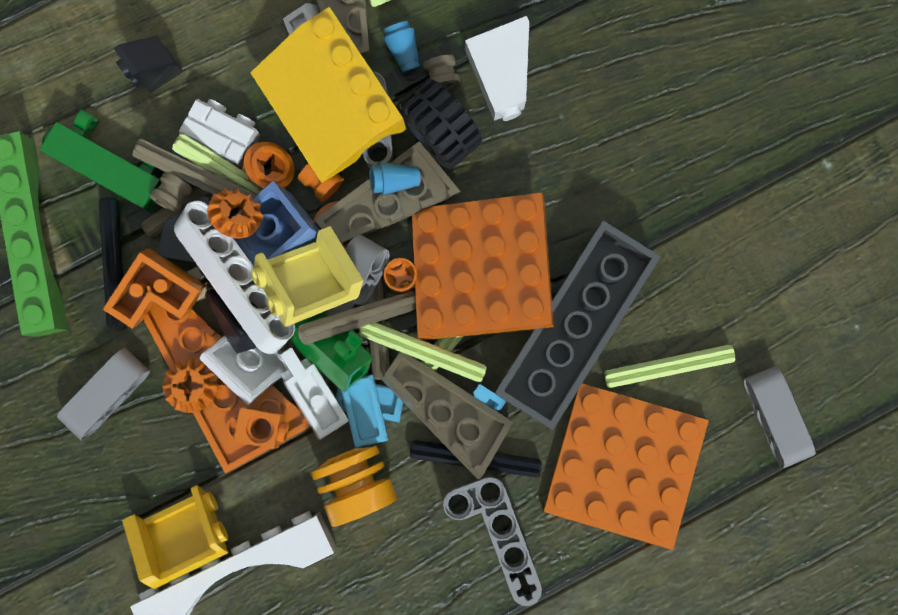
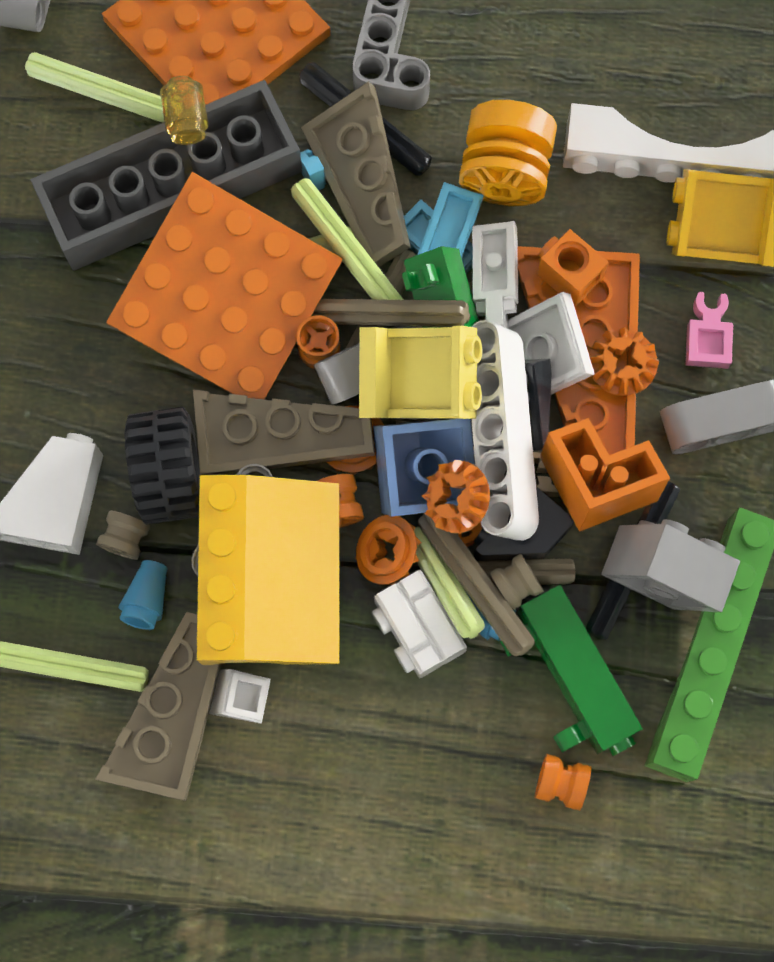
camera: 150 degrees left, 10 degrees down
black slope [114,36,183,93] -> none
dark azure cone [369,162,420,196] -> none
none -> clear yellow brick [160,76,209,145]
none -> orange wheel [535,754,591,811]
none -> light grey brick [601,519,740,612]
none -> bright pink plate [686,292,733,369]

